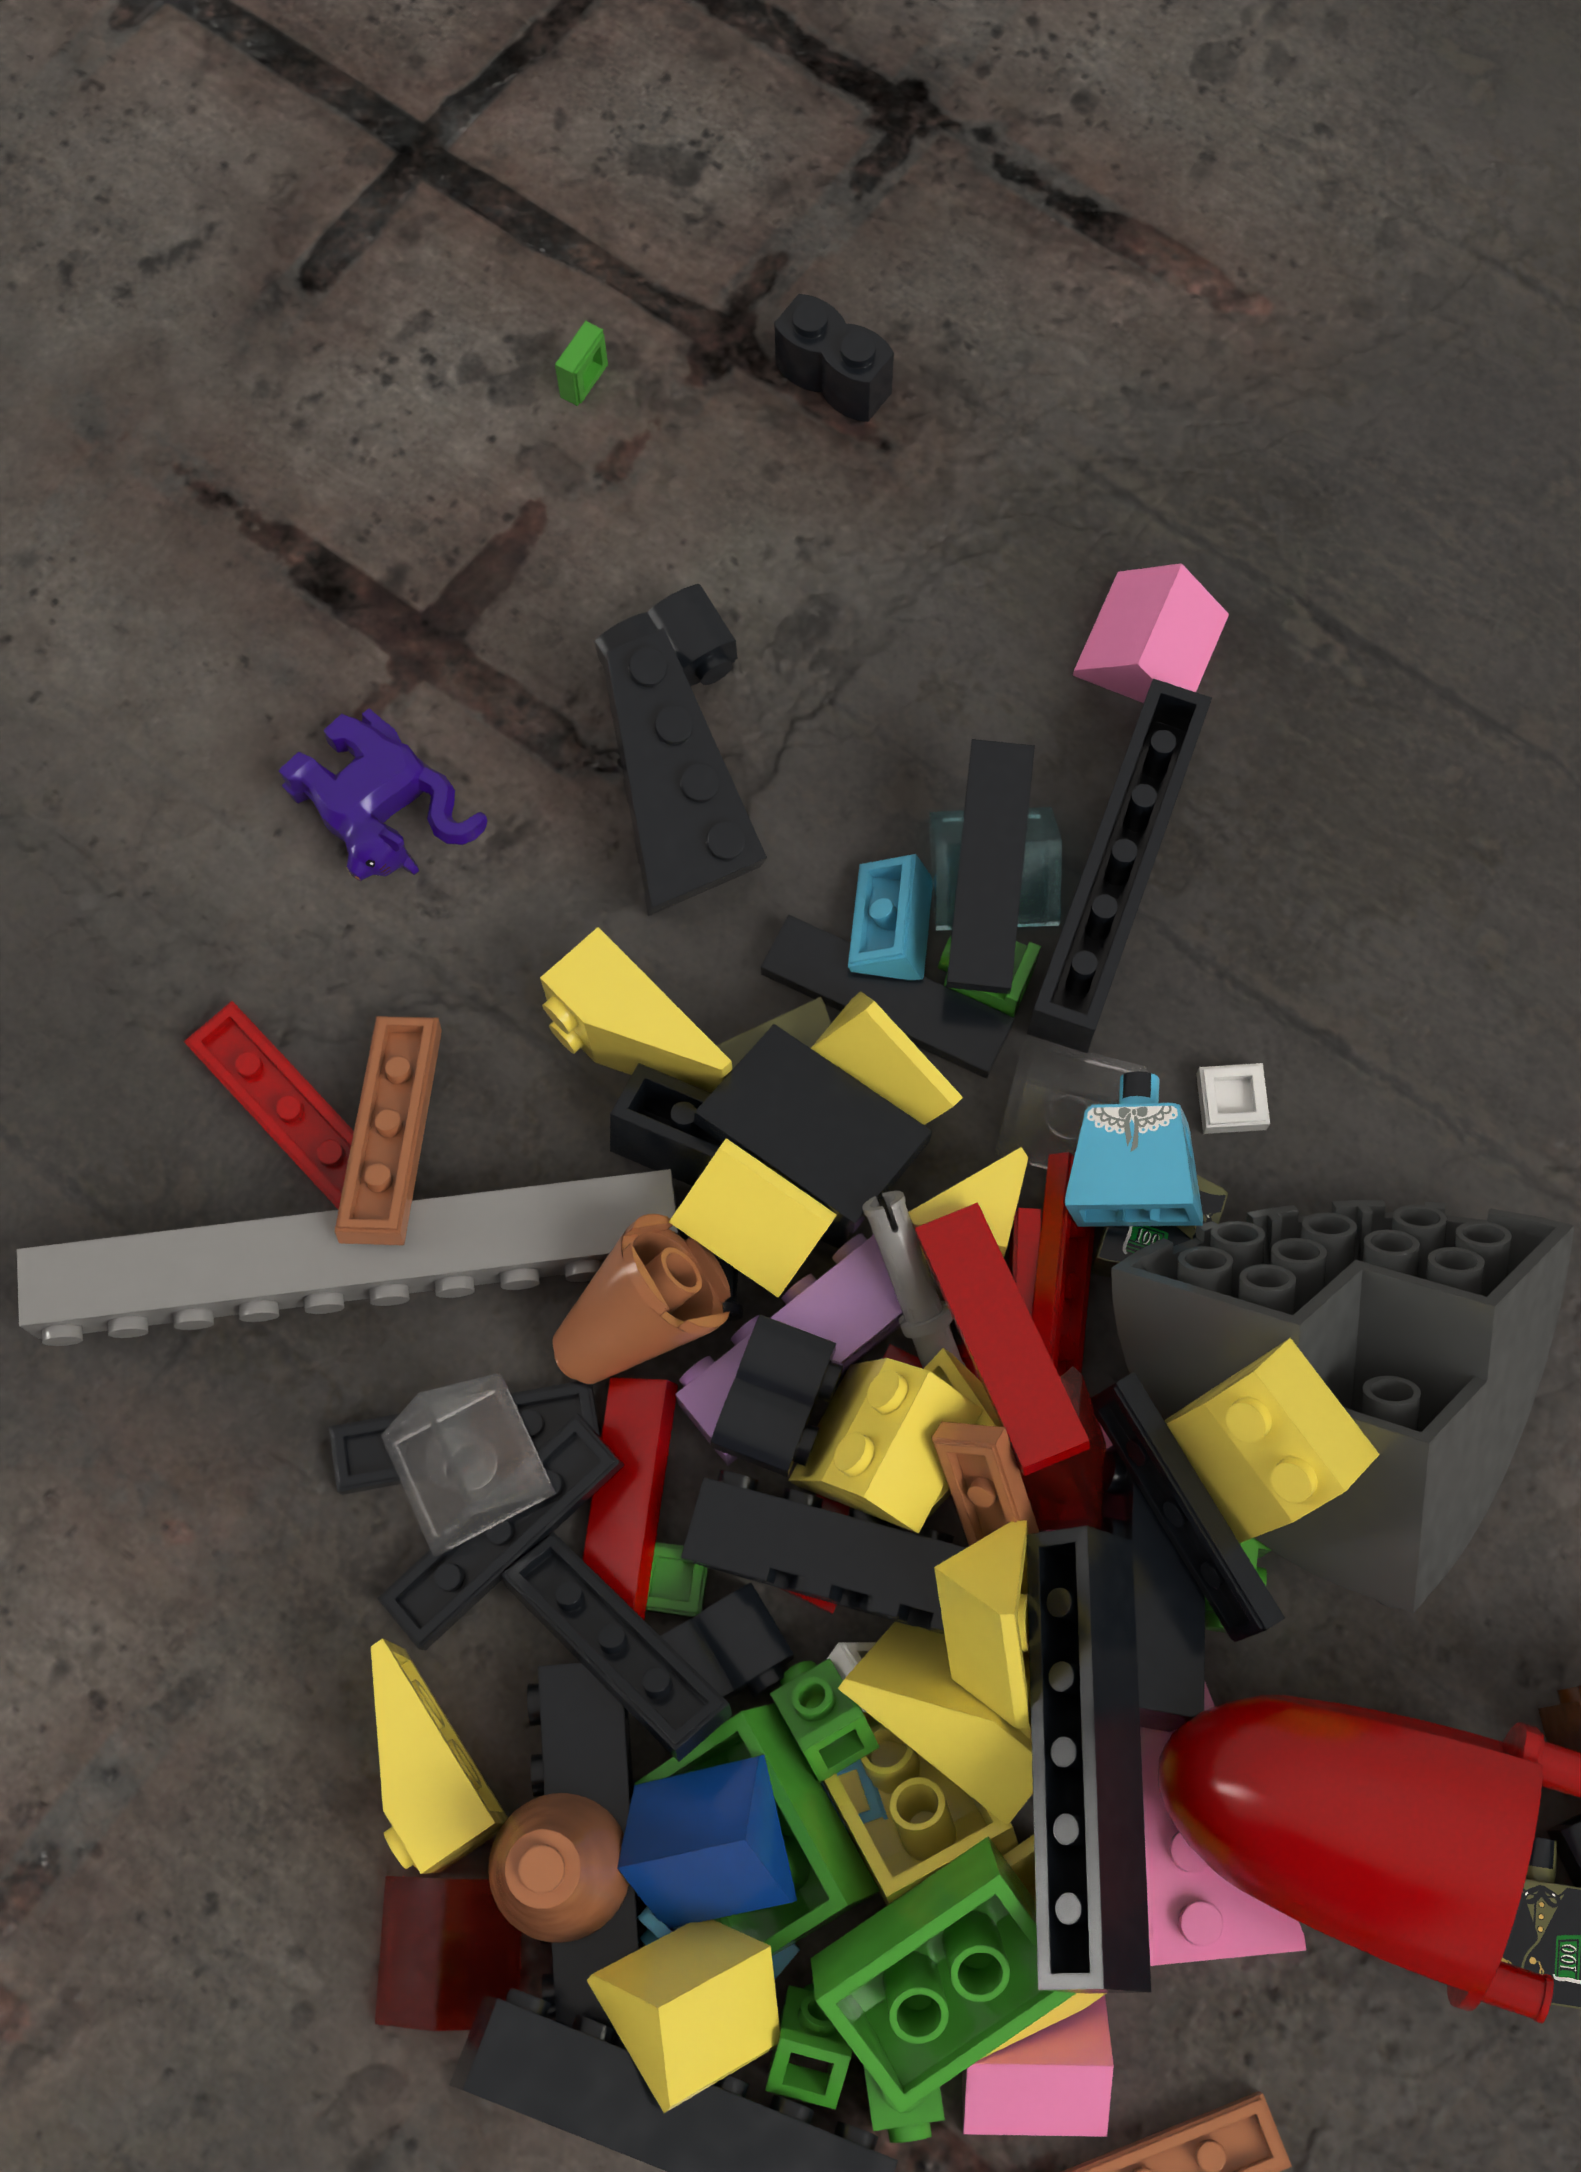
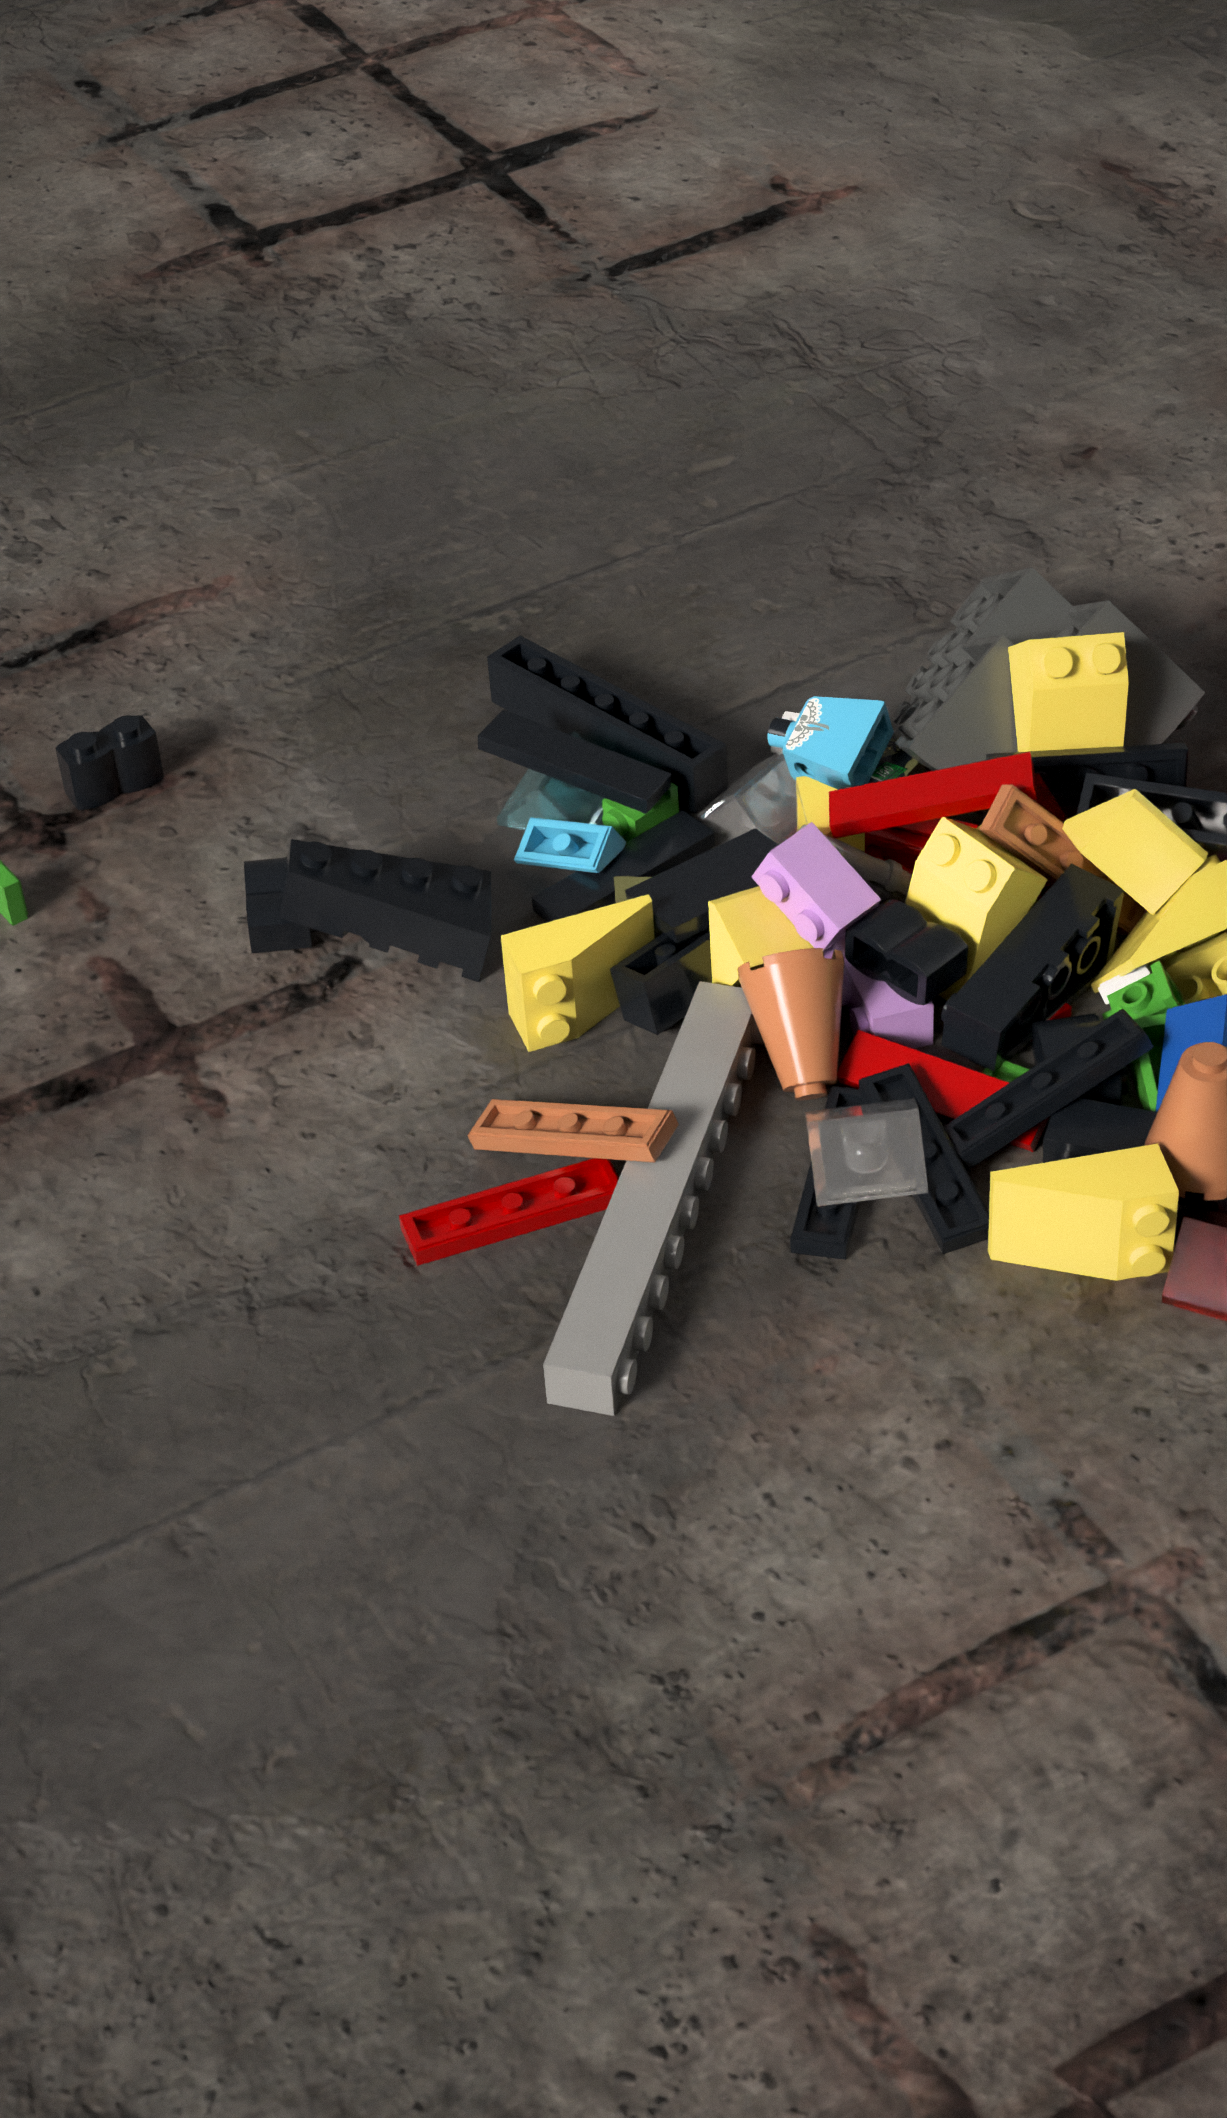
camera: 65 degrees left, 30 degrees down
dark purple animal [278,708,488,881] -> none
light yellow slope [811,991,963,1125] -> none
bright pink slope [1073,563,1229,703] -> none
none -> lavender brick [752,822,881,952]

